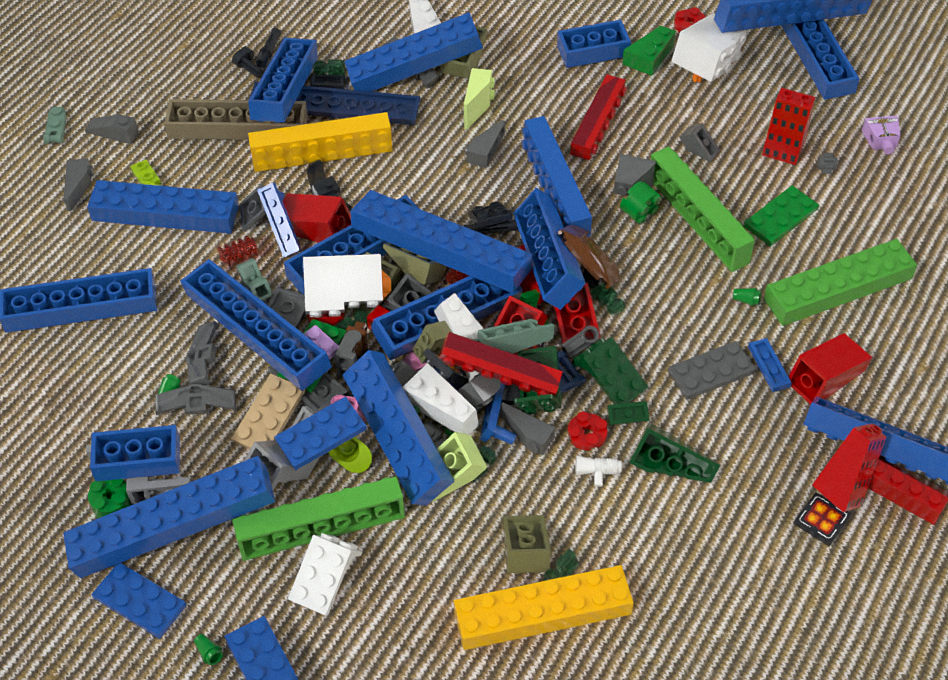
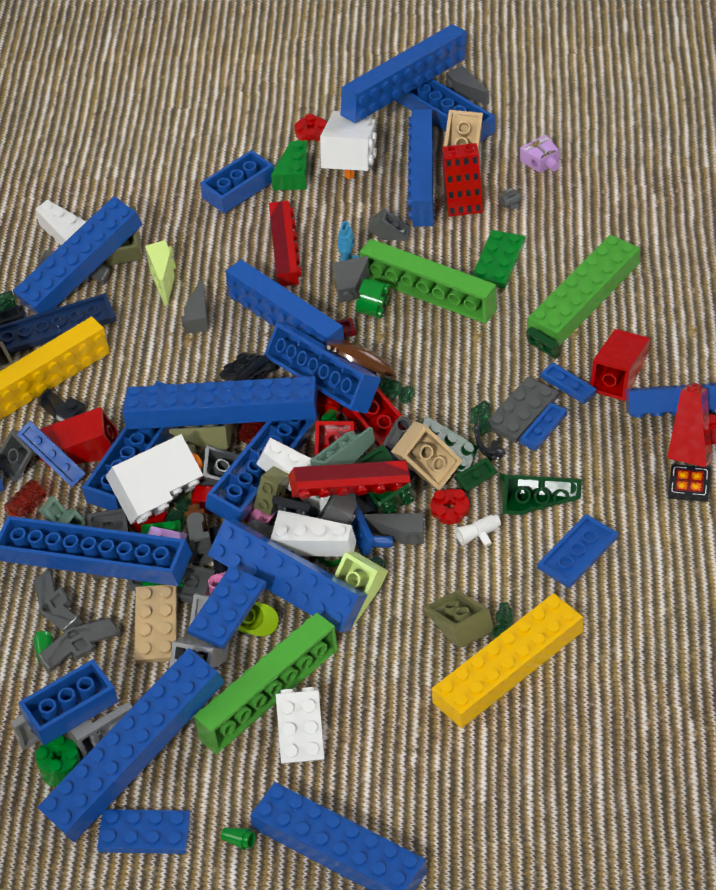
camera: 25 degrees left, 5 degrees down
green cone [733,288,762,306] -> none
none -> dark red plate [336,318,356,338]
none -> dark azure piece [337,221,359,261]
none -> tan slope [391,421,463,490]
none -> blue brick [408,109,434,227]
none -> tan slope [442,110,483,159]
none -> dark grey slope [445,65,489,105]
none -> clear green plate [471,400,491,436]
none -> black piece [474,423,506,460]
none -> blue plate [520,403,567,451]
none -> dark green plate [526,326,560,360]
none -> blue plate [537,514,618,589]

